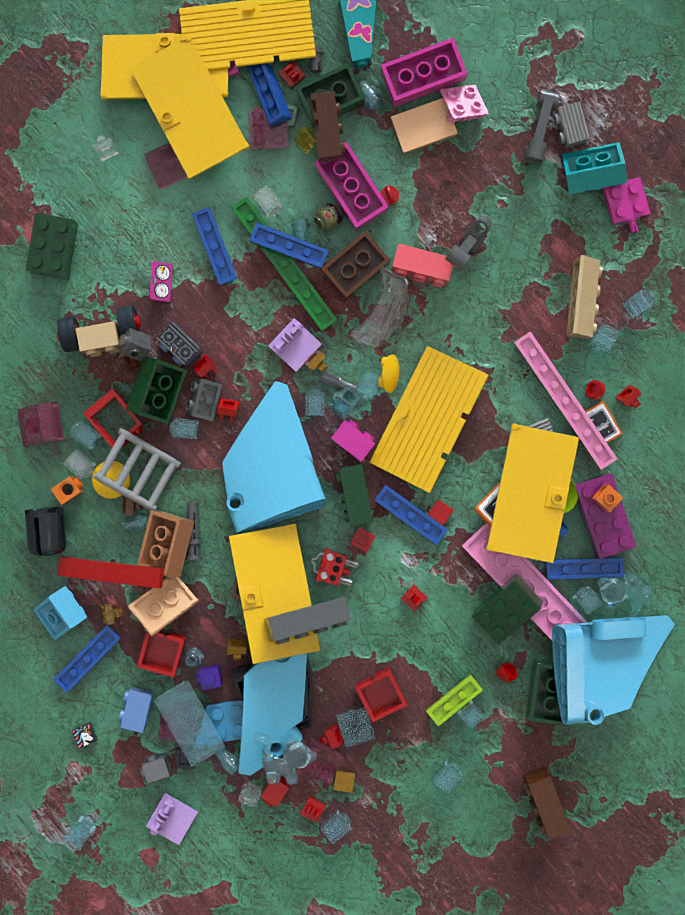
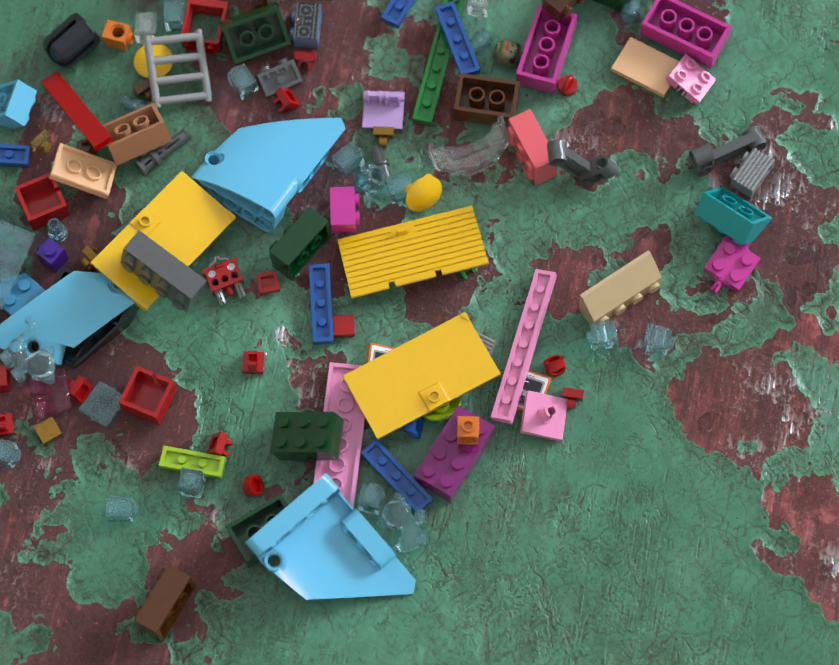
camera: 60 degrees right, 20 degrees down
none -> red tile [207,432,234,457]
none -> bright pink tile [520,390,568,441]

